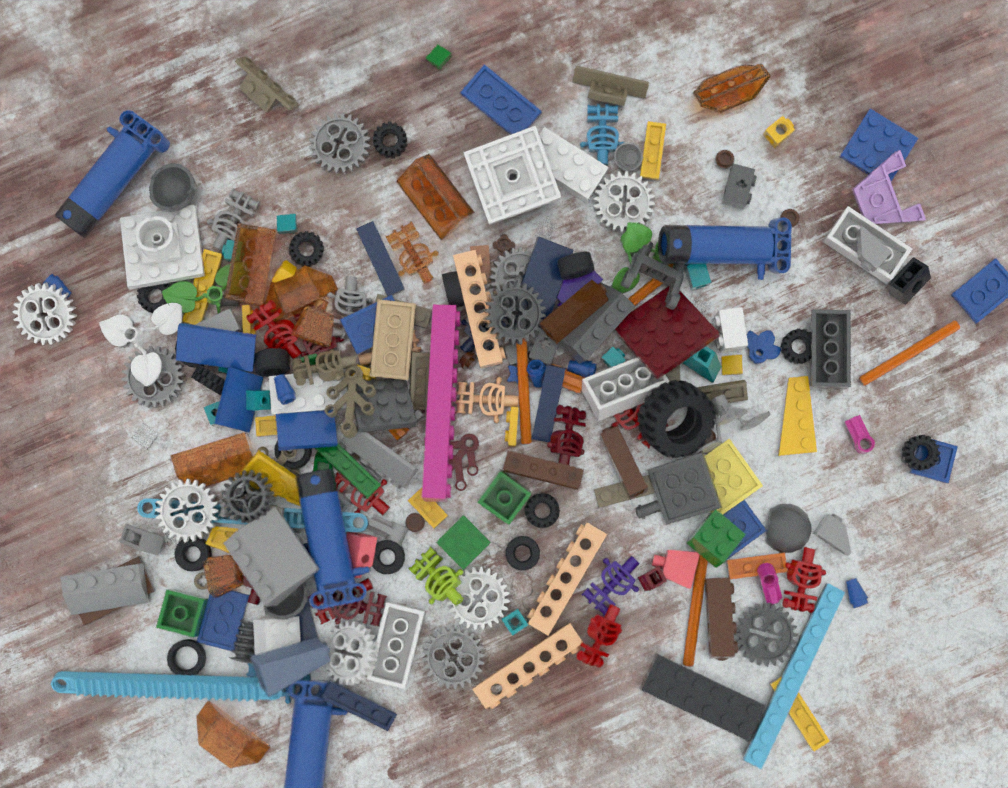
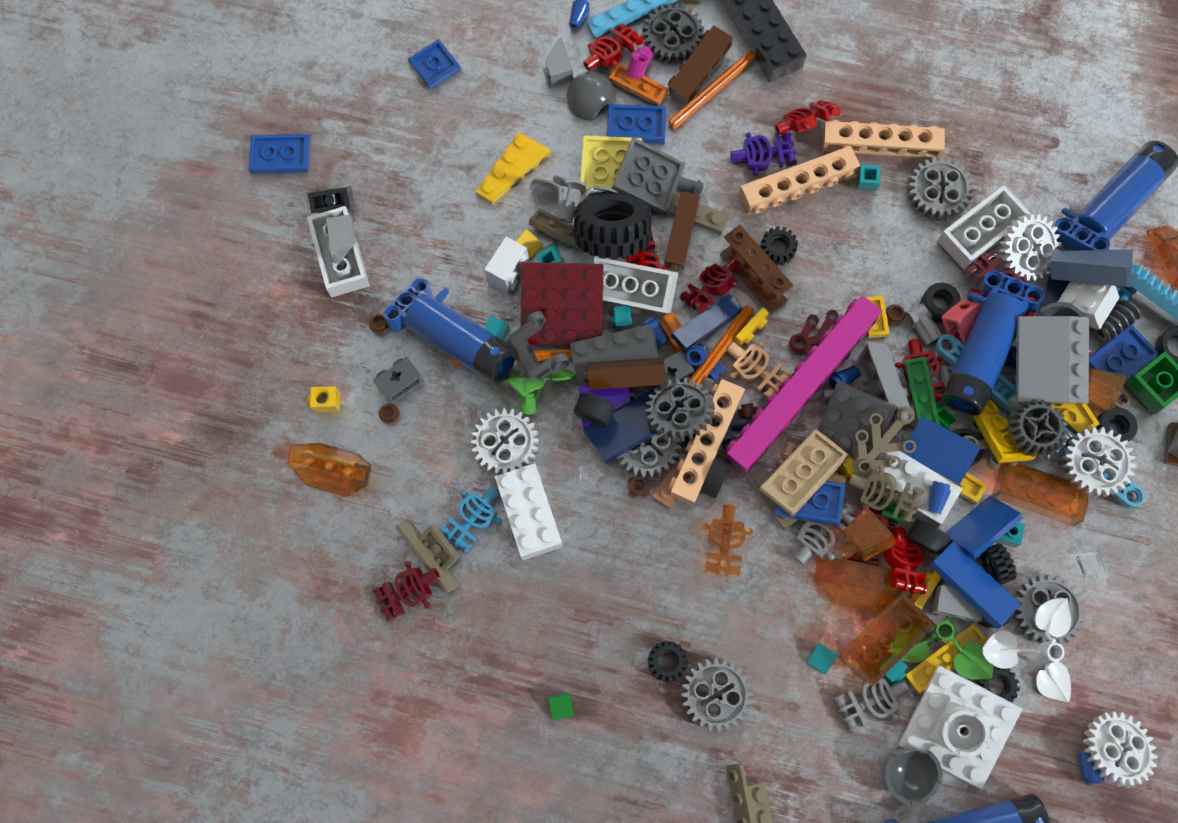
camera: 140 degrees left, 10 degrees down
light grey slope [120,524,164,555] -> none
teal plate [246,389,271,411] -> none
yellow slope [272,260,297,283] -> none
black tyre [289,231,324,267] -> none
dark blue tile [320,679,397,731] -> none
dark blue tile [356,221,405,297] -> none
clear orange slope [396,153,475,240] -> none
dark tan plate [409,352,430,410] -> none
lime torso [409,546,464,606] -> none
green brick [436,515,491,570] -> none
white gear [447,567,510,630] -> none
blue tile [460,64,542,135] -> none
white piece [463,125,562,225] -> none
green brick [477,469,532,525] -> none
black tyre [505,536,540,571] -> none
light grey hair [614,142,643,171] -> none
dark red leg [637,566,667,591] -> none
yellow plate [640,121,666,180] -> none
coral torso [652,550,700,589] -> none
green brick [687,509,746,568] -> none
blue plate [747,330,781,364] -> none
black tyre [781,328,811,364] -> none
dark grey slope [811,309,851,389] -> none
blue plate [839,108,918,181] -> none
dark pink piece [844,415,875,454] -> none
lavender wing [852,150,926,224] -> none
orange axle [859,321,960,386] -> none
black tyre [902,435,940,470] -> none
none -> dark red torso [373,561,441,622]
none -> blue cone [829,366,861,390]

